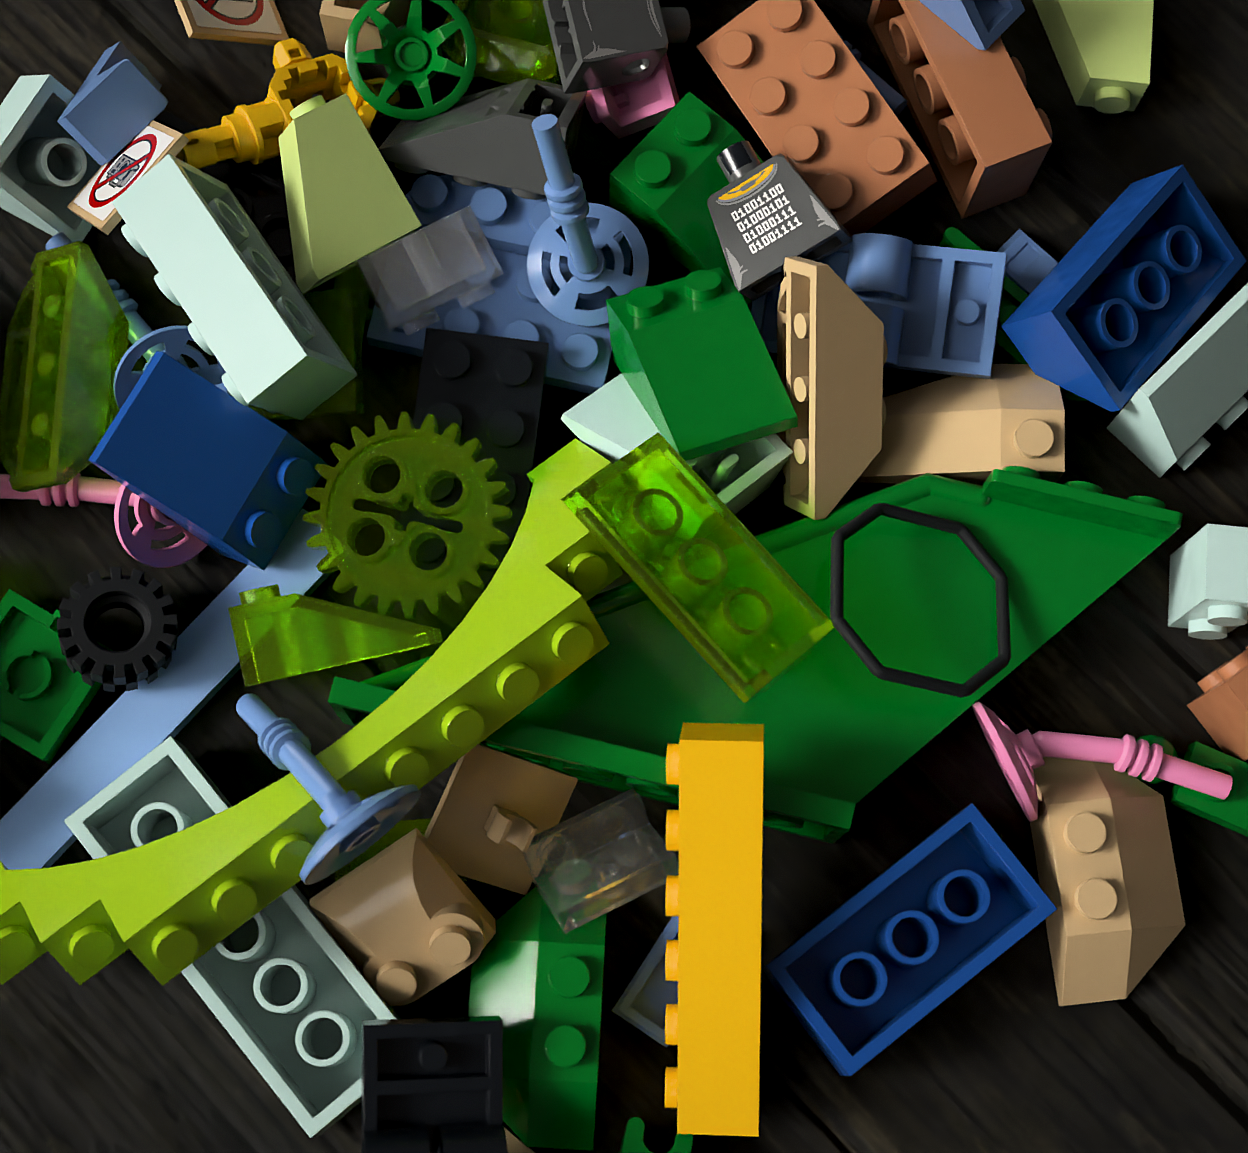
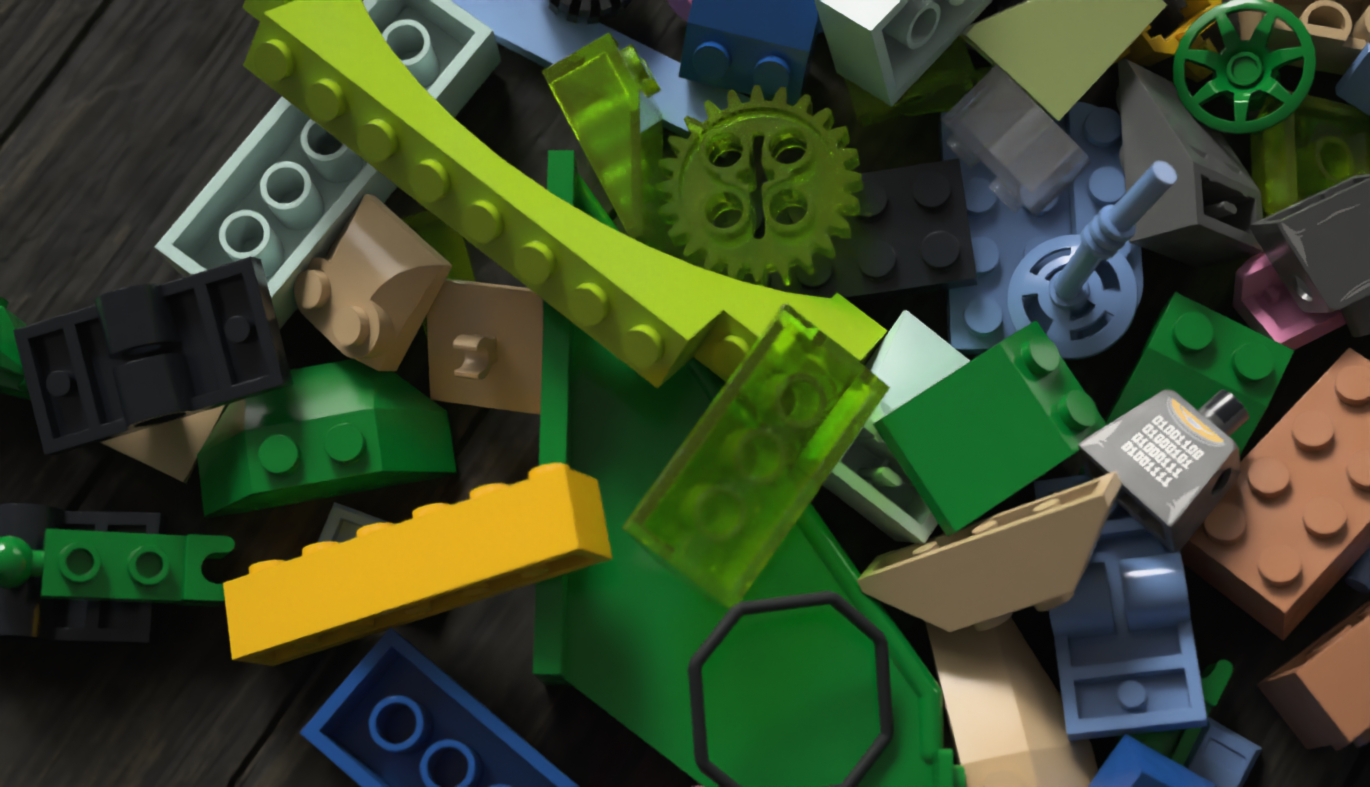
camera: 85 degrees right, 0 degrees up
medium blue dish [236,693,421,885] -> none
clear bracket [523,789,679,933] -> none

